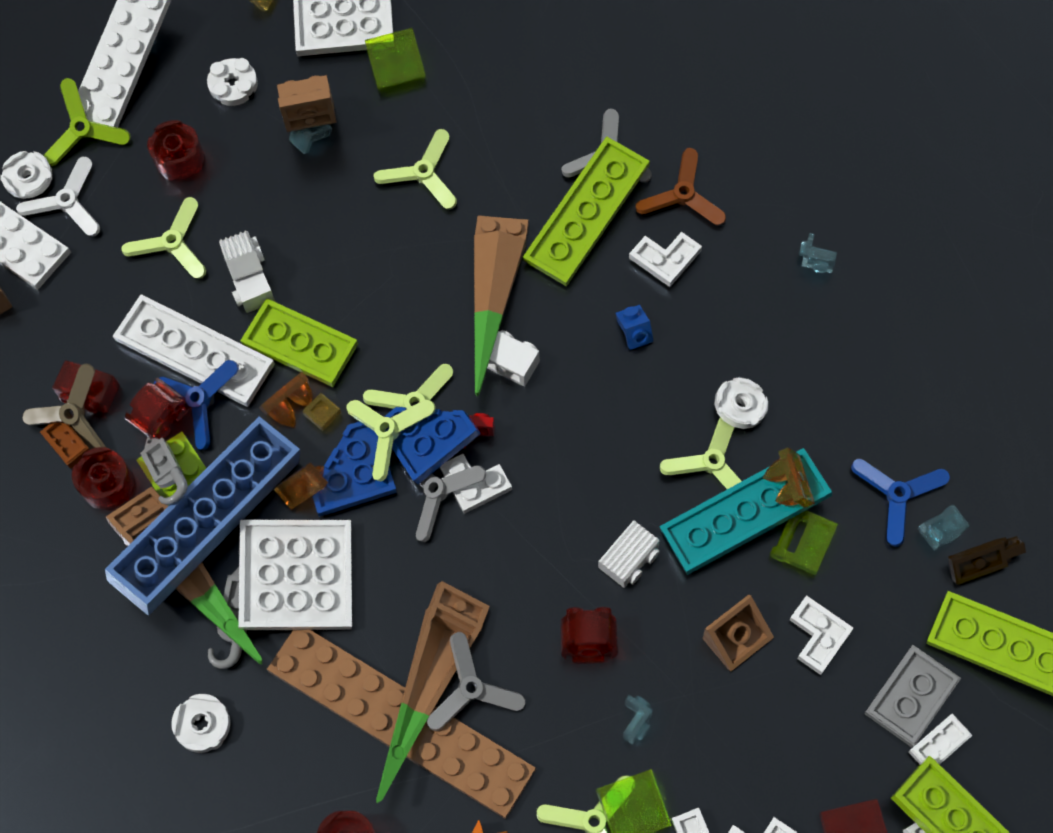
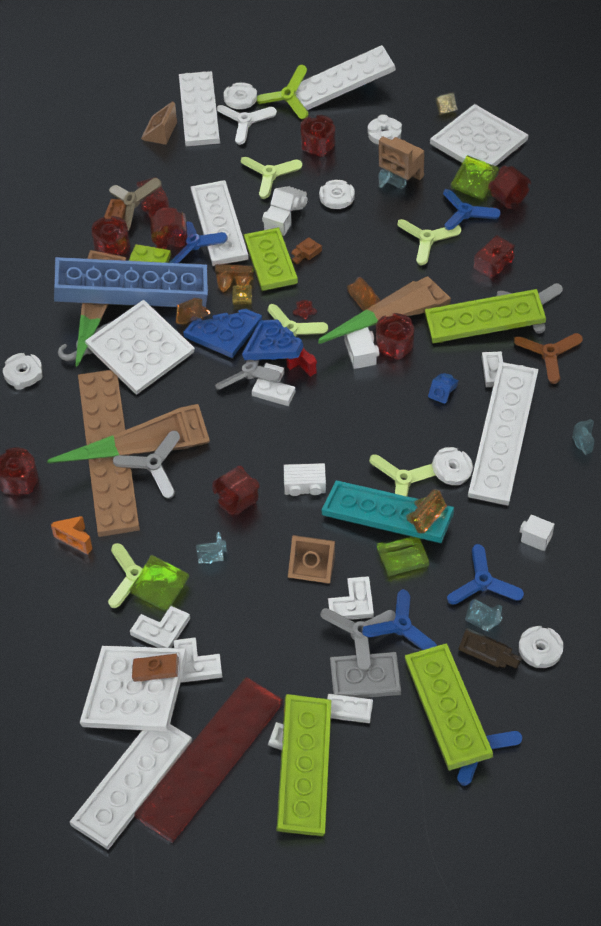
camera: 45 degrees right, 15 degrees down
light grey plate [140,437,188,505] -> none
yellowish green piece [346,400,435,482] -> none
none -> dark orange plate [291,237,322,264]
none -> clear red plate [293,300,317,320]
none -> white plate [319,180,355,209]
none -> light grey piece [320,608,396,671]
none -> clear orange tile [347,277,381,311]
none -> blue piece [362,589,437,650]
none -> clear red brick [375,313,414,359]
none -> blue piece [443,189,500,230]
none -> white plate [468,362,538,506]
none -> clear red brick [473,235,515,279]
none -> clear red brick [488,166,531,209]
none -> white brick [519,515,554,551]
none -> white plate [519,626,563,668]

